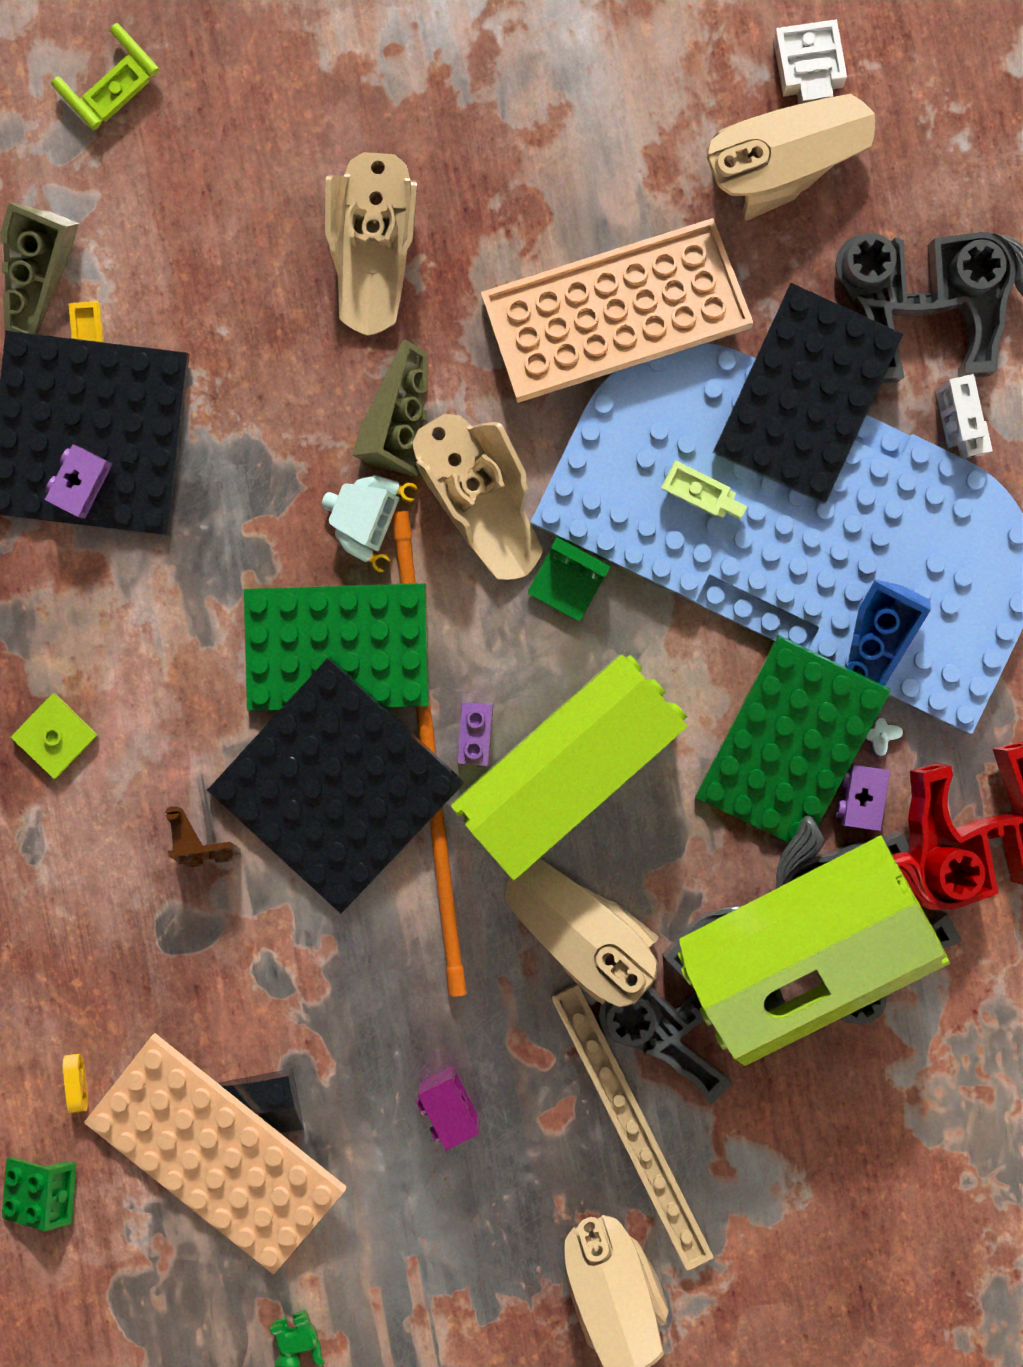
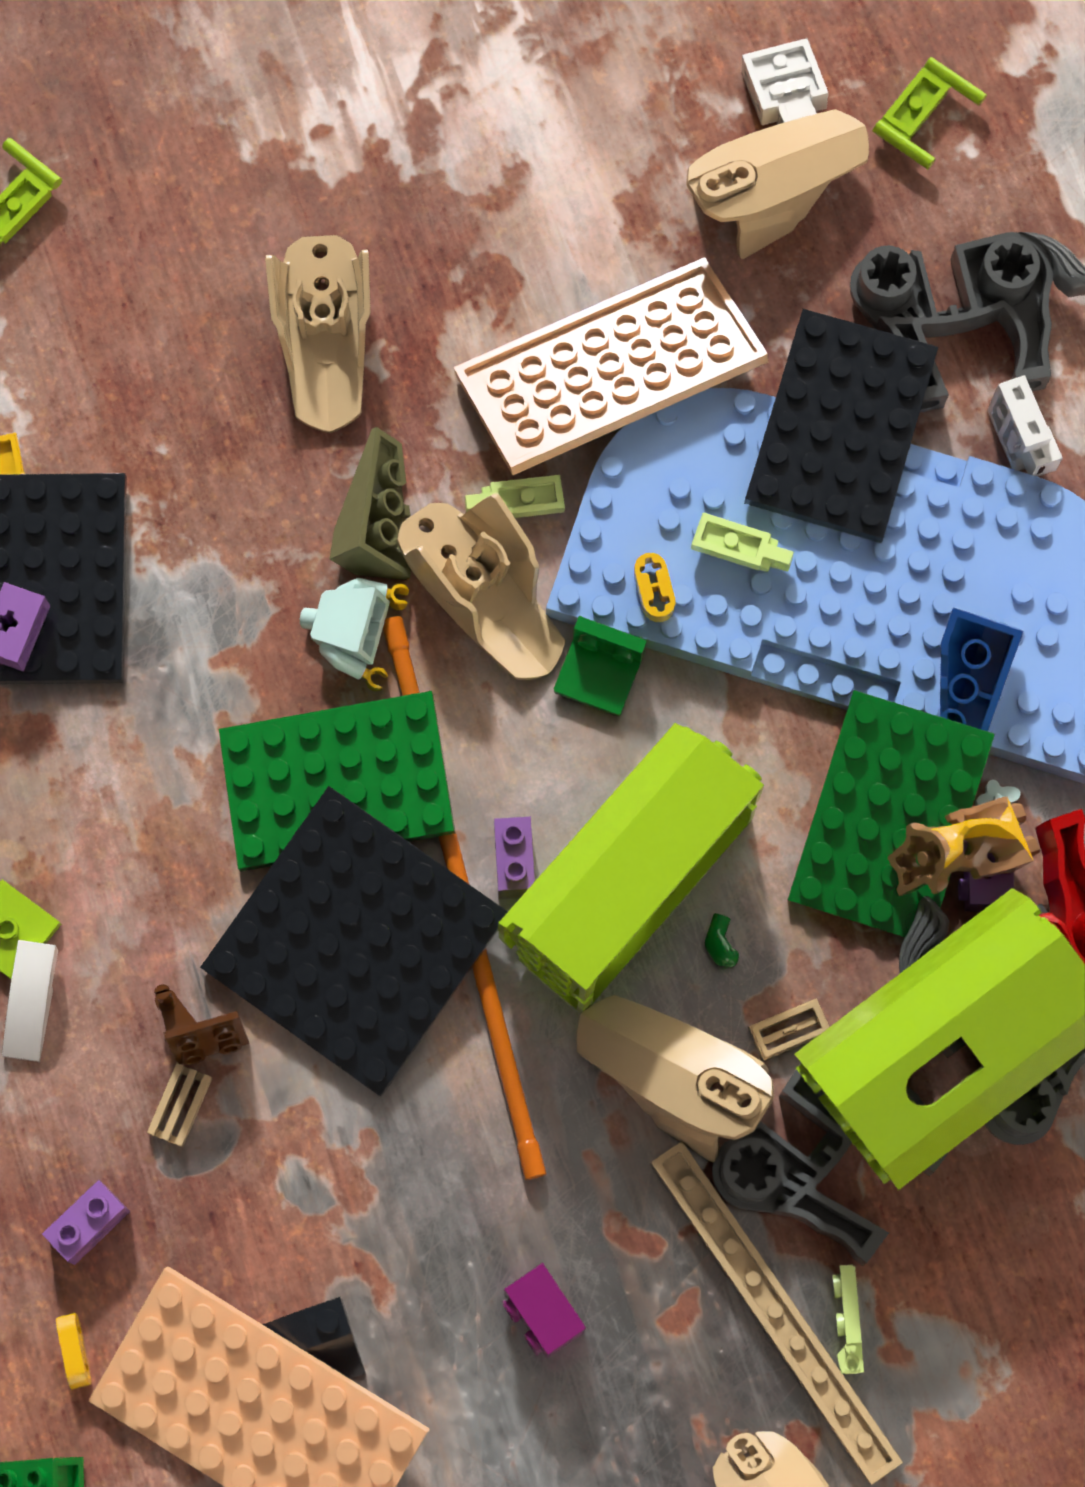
camera: 10 degrees left, 15 degrees down
none -> white slope [2,940,58,1062]
none -> medium lavender brick [42,1180,130,1265]
none -> tan tile [147,1063,212,1148]
none -> yellowish green hinge [465,475,565,518]
none -> yellow beam [634,553,675,622]
none -> green arm [704,913,739,968]
none -> tan tile [748,998,829,1062]
none -> yellowish green hinge [833,1265,864,1374]
none -> lime plate [872,57,987,170]
none -> medium nougat hips [888,796,1040,896]

